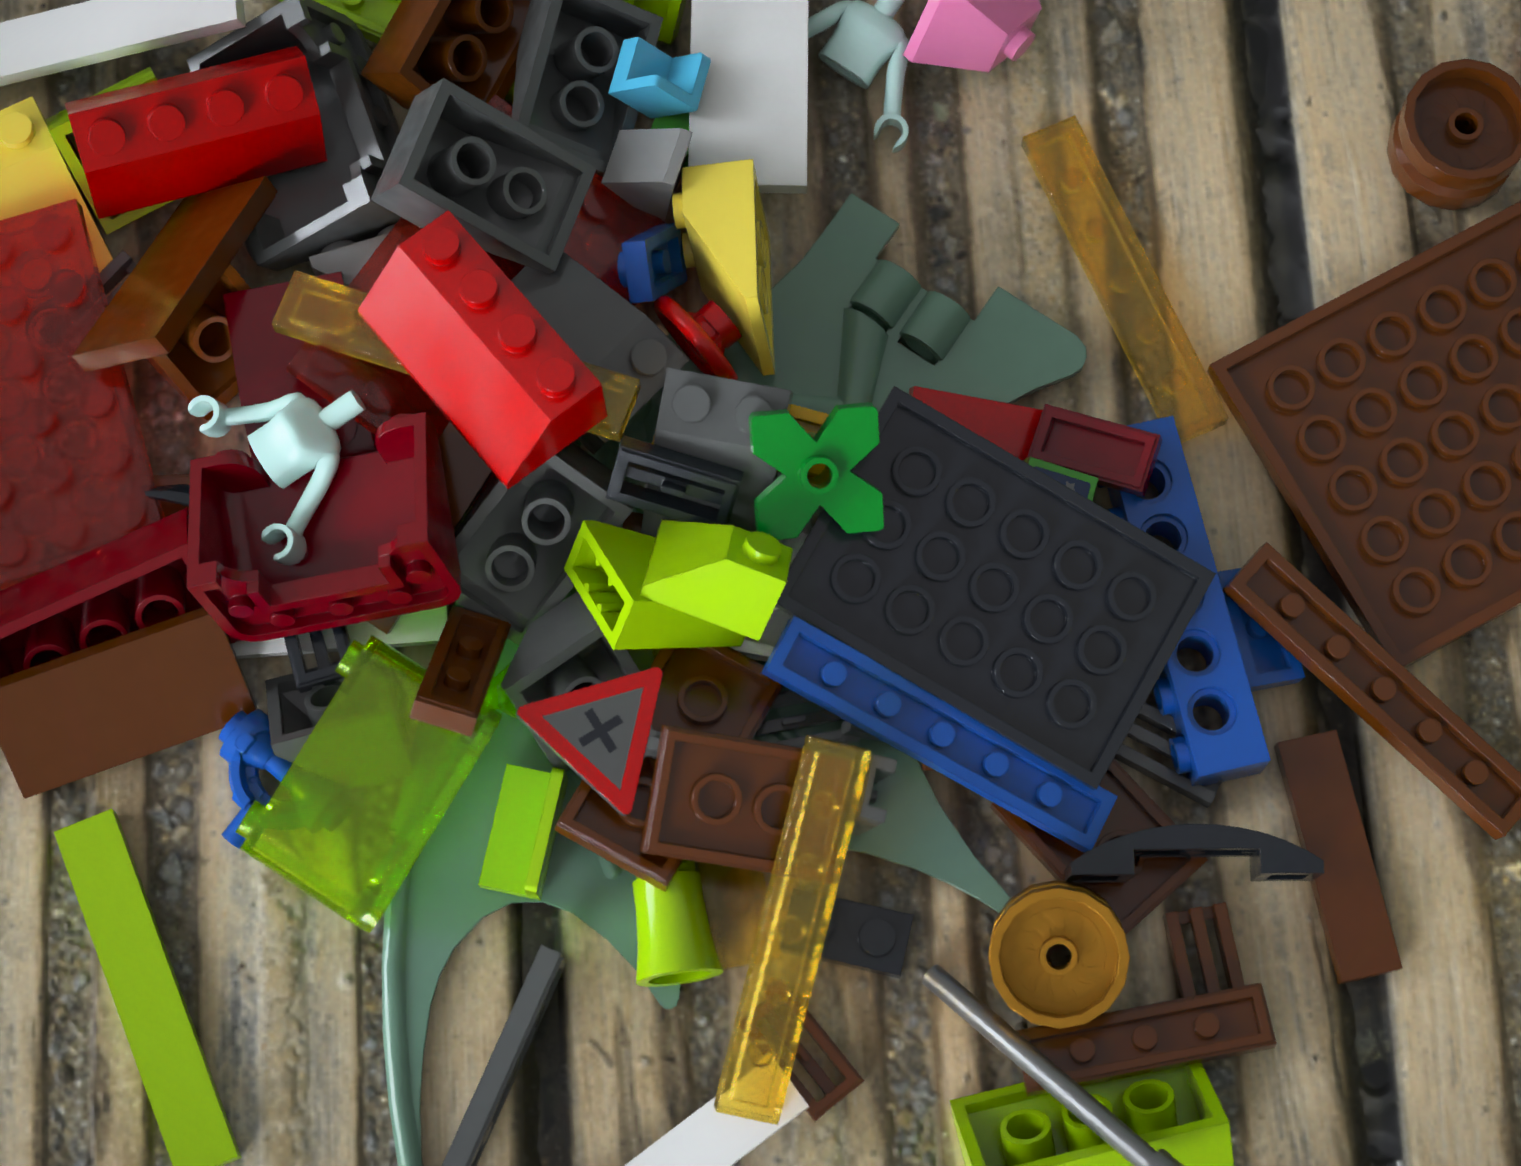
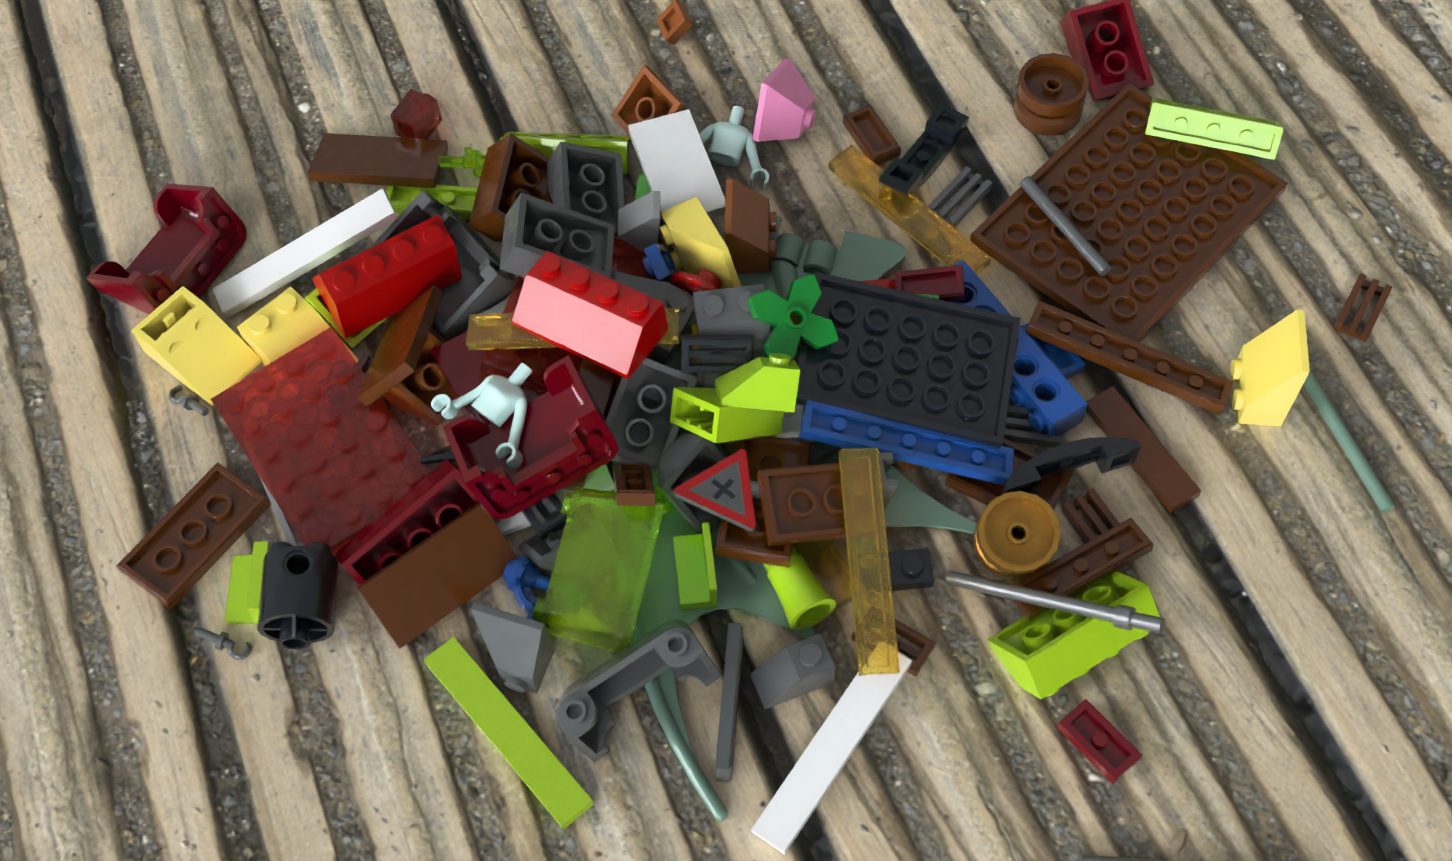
camera: 15 degrees left, 15 degrees down
medium azure panel [608,37,711,119] -> none
none -> slope [471,602,553,693]
none -> dark grey windscreen [557,619,722,762]
none -> dark orange slope [724,179,777,273]
none -> dark grey slope [750,633,836,710]
none -> reddish brown tile [843,105,901,167]
none -> black slope [879,104,969,195]
none -> dark grey tile [927,166,993,229]
none -> dark grey bar [1020,176,1111,276]

